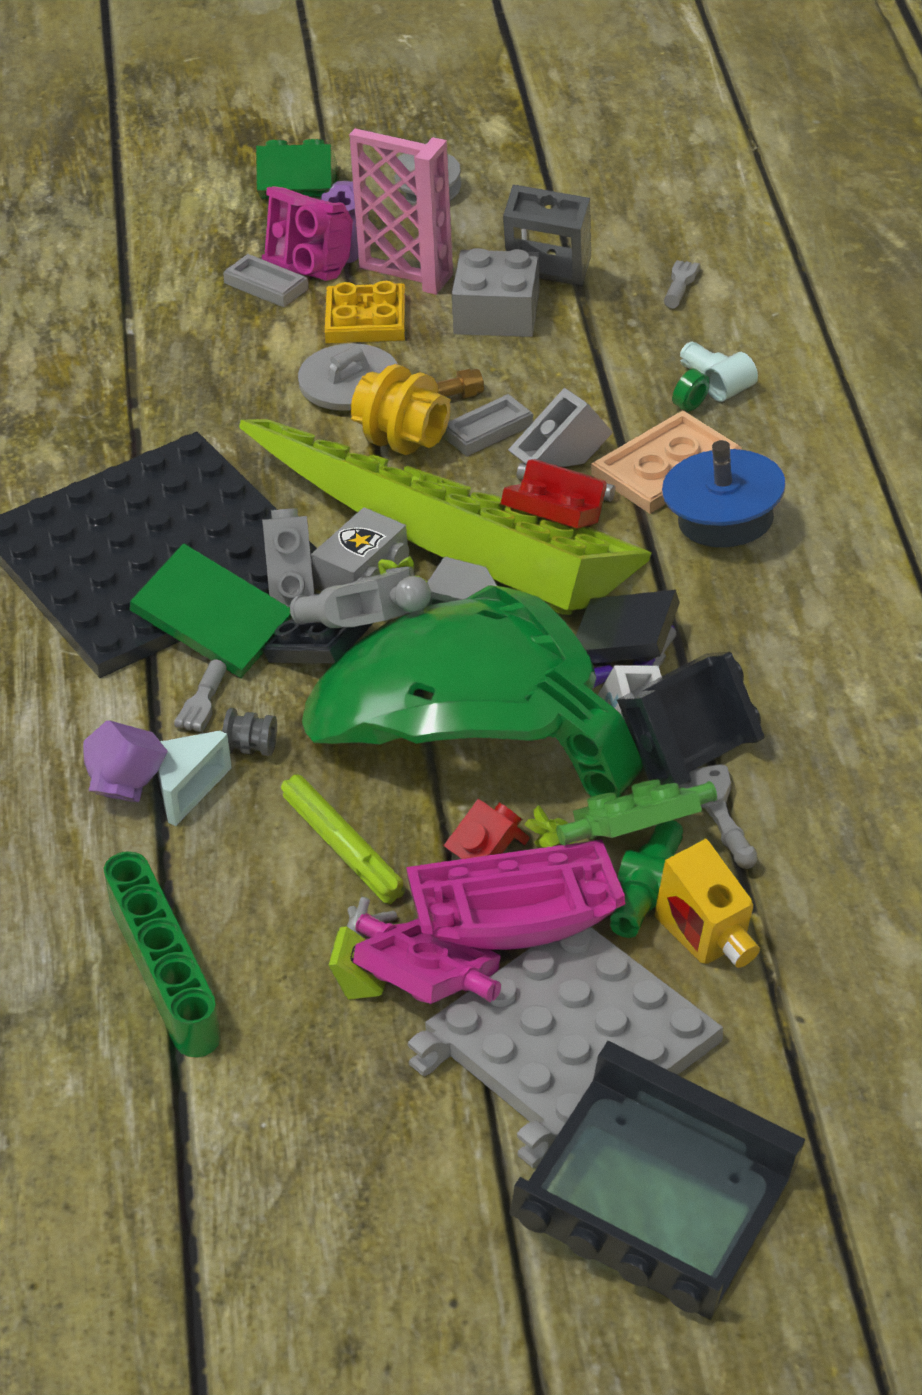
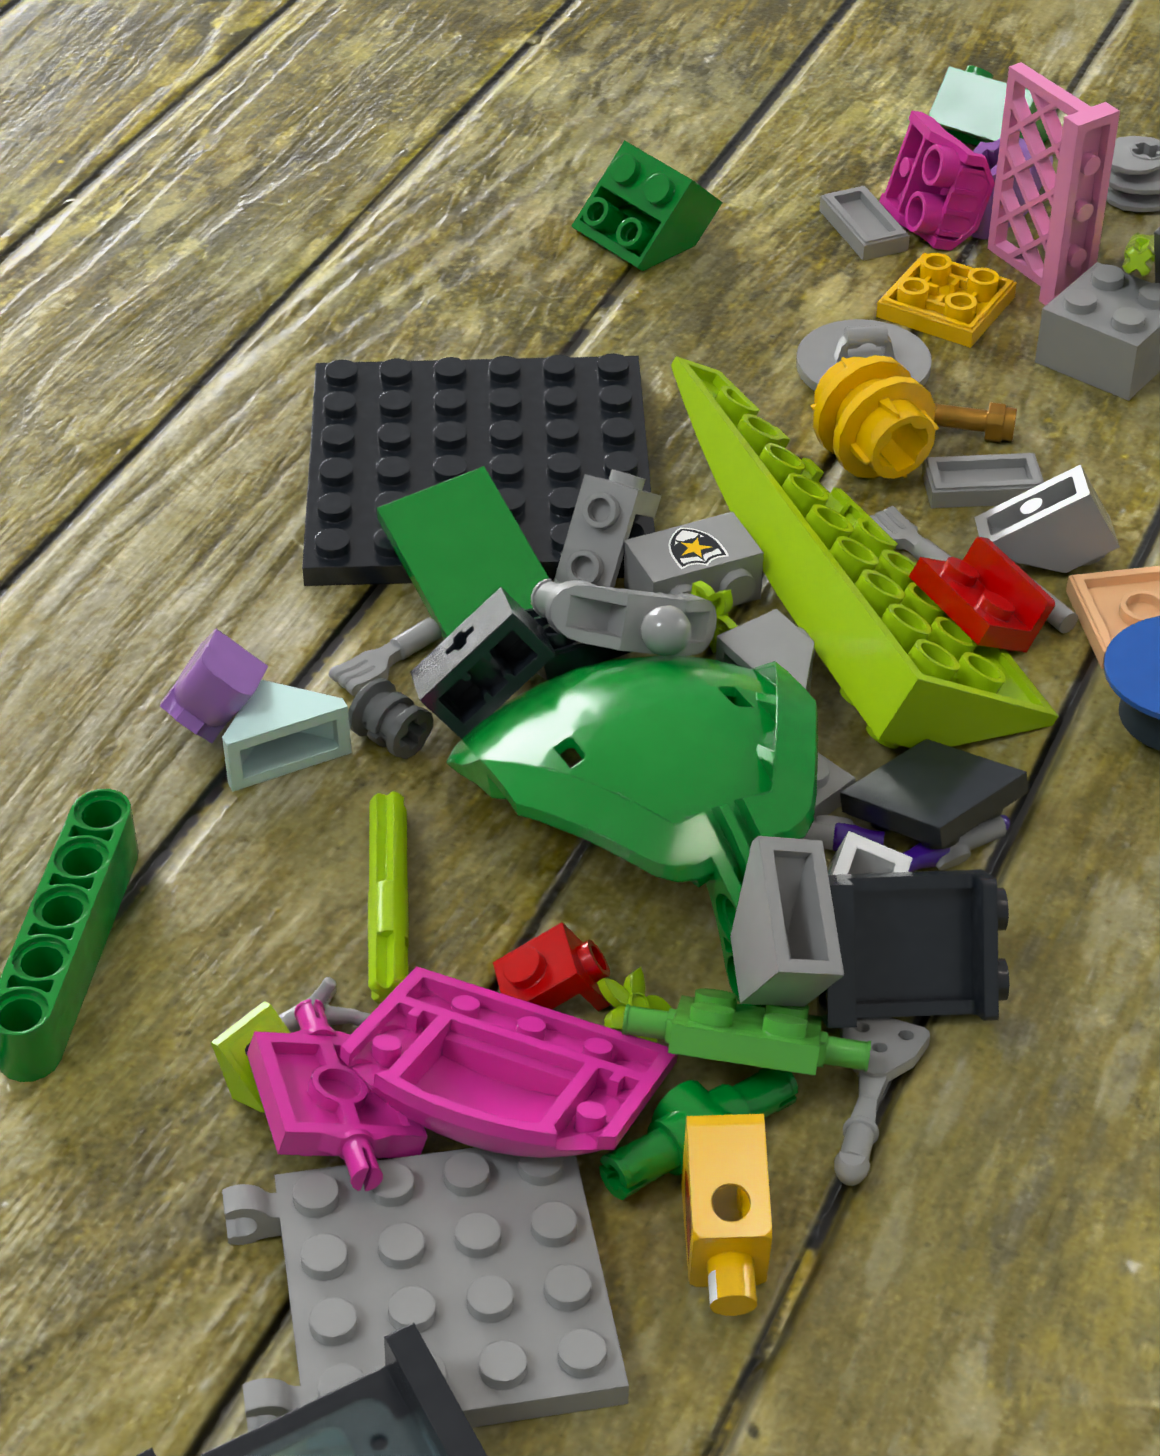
camera: 30 degrees right, 0 degrees up
none -> black brick [410,587,556,739]
none -> green slope [571,140,723,271]
none -> light grey slope [730,836,844,1007]
none -> light grey piece [870,506,951,561]
none -> lime axle [1122,232,1155,277]

